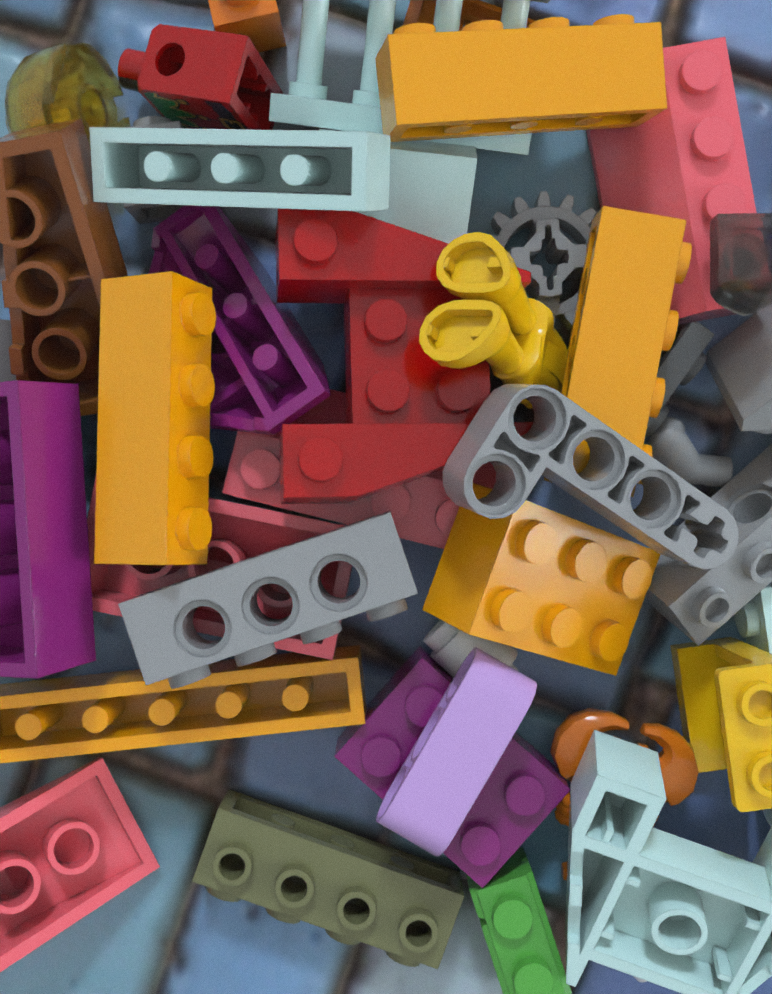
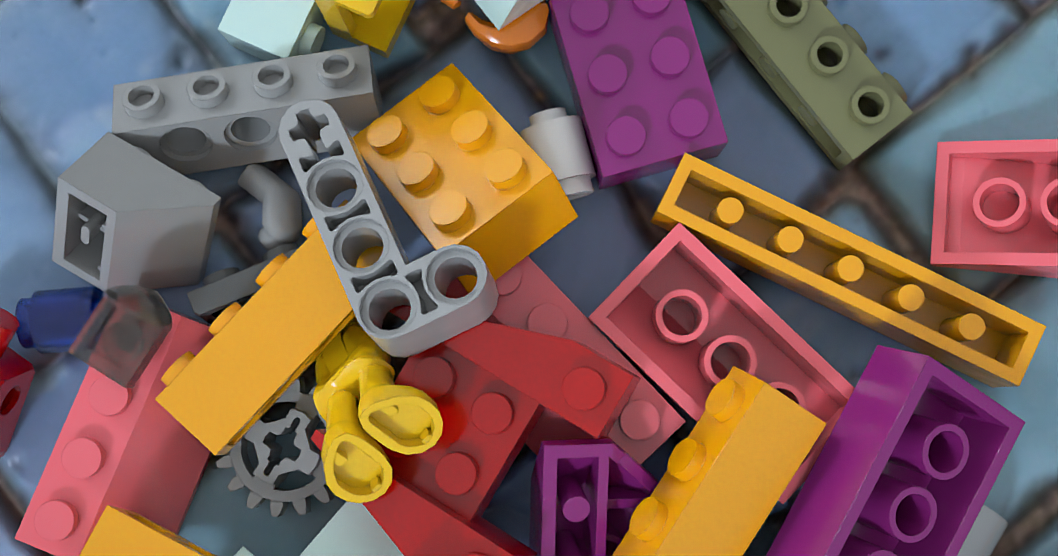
camera: 145 degrees left, 5 degrees down
light grey brick [118,511,418,689] -> none
lavender beam [376,647,537,857] -> none

